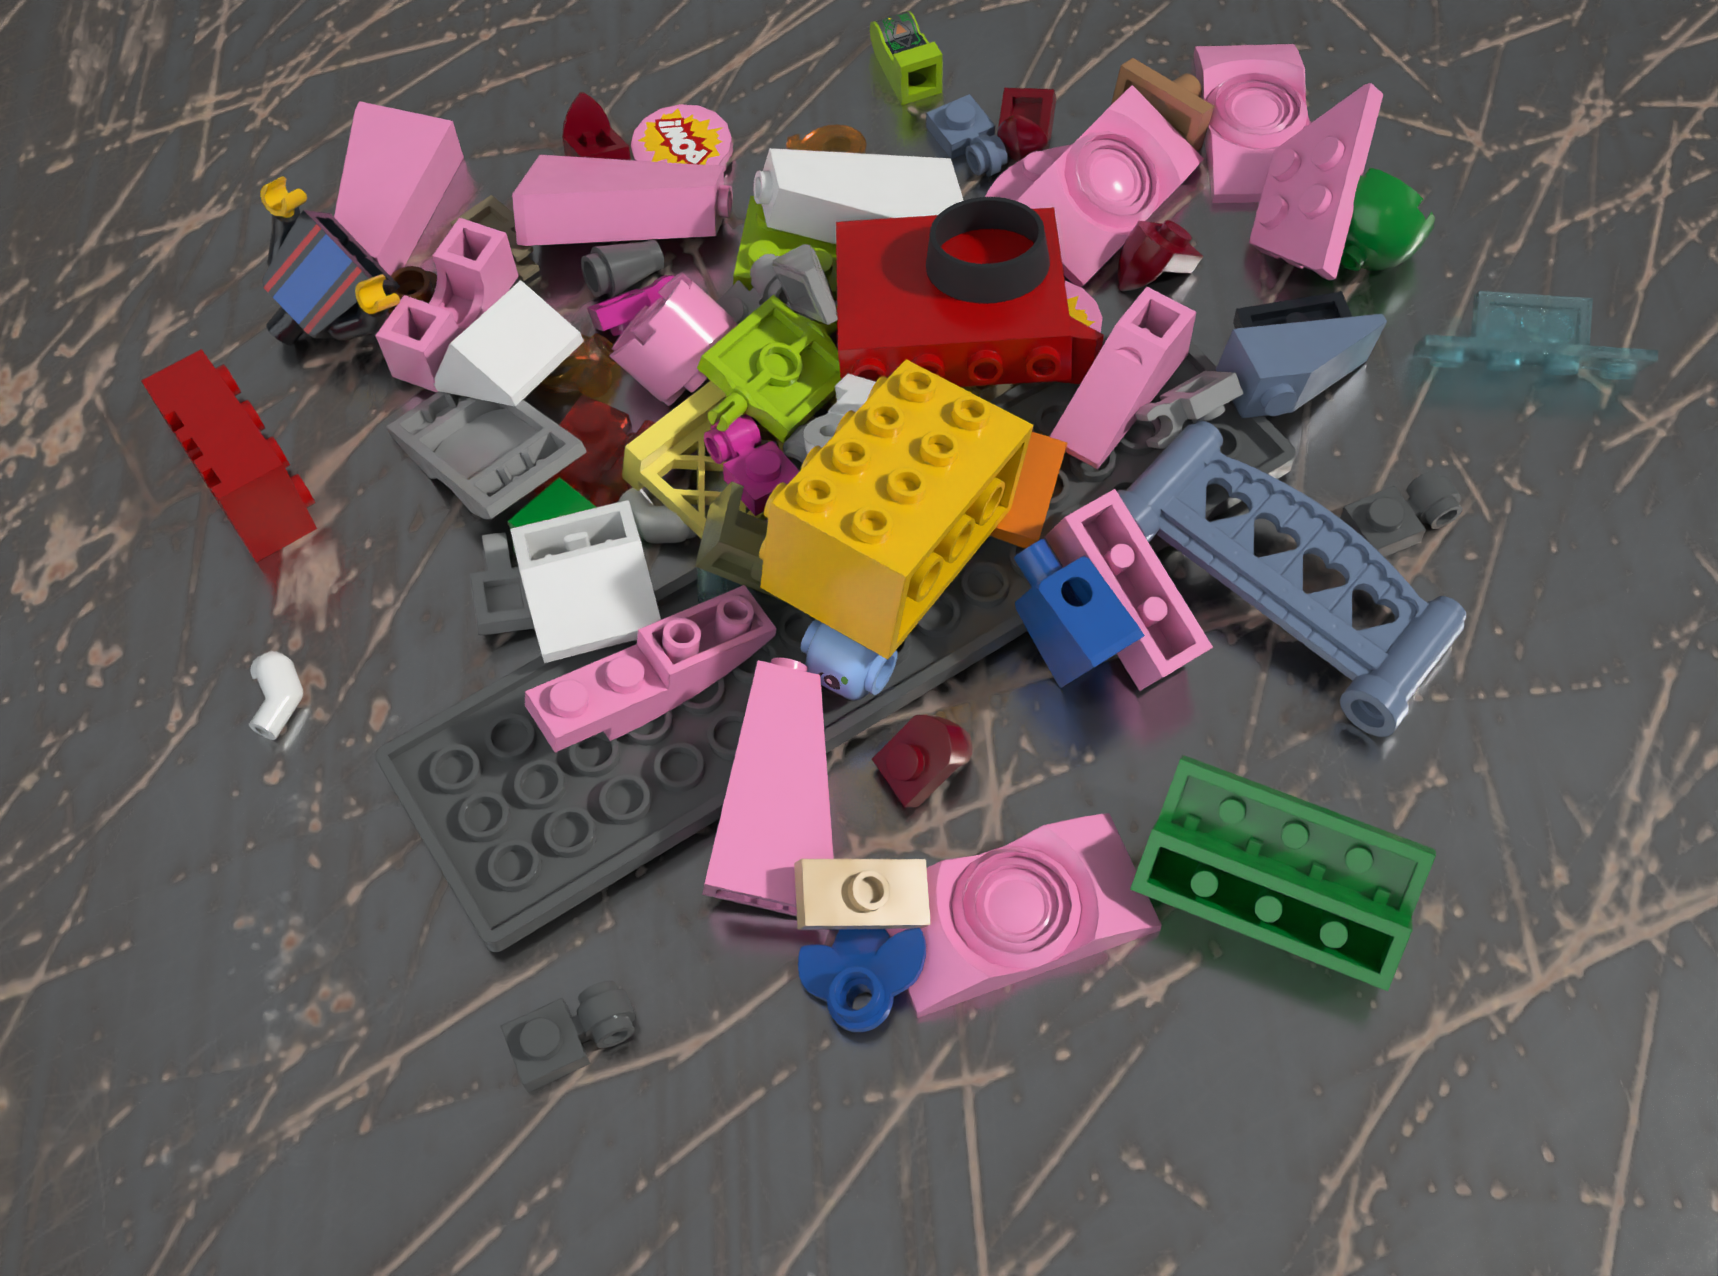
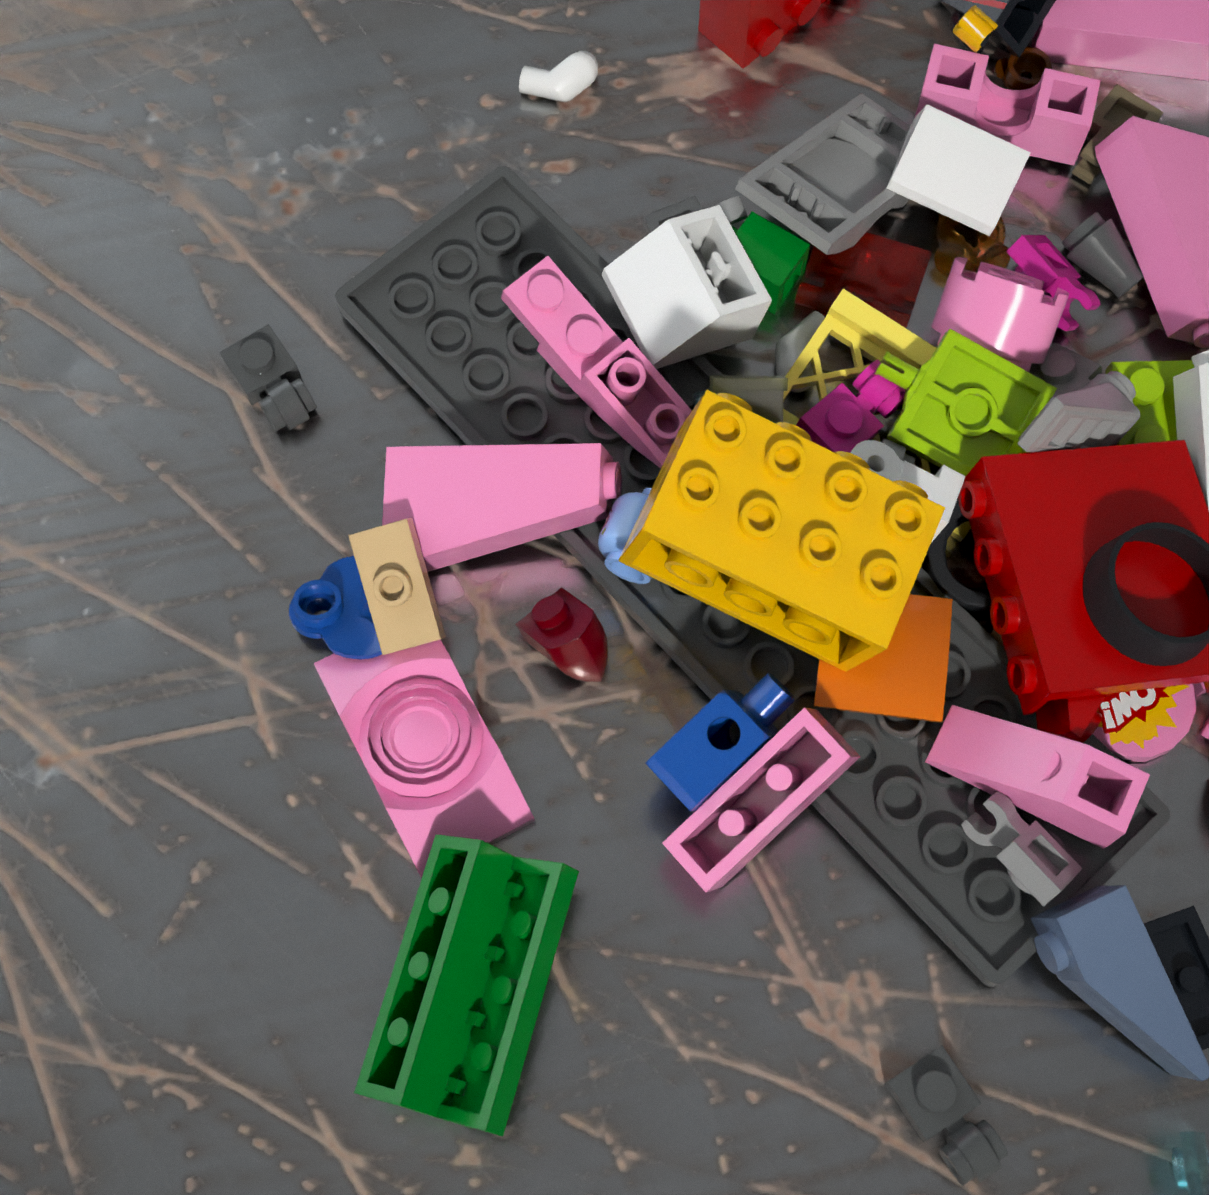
camera: 80 degrees right, 10 degrees up
sand blue piece [1117,421,1466,737] -> none

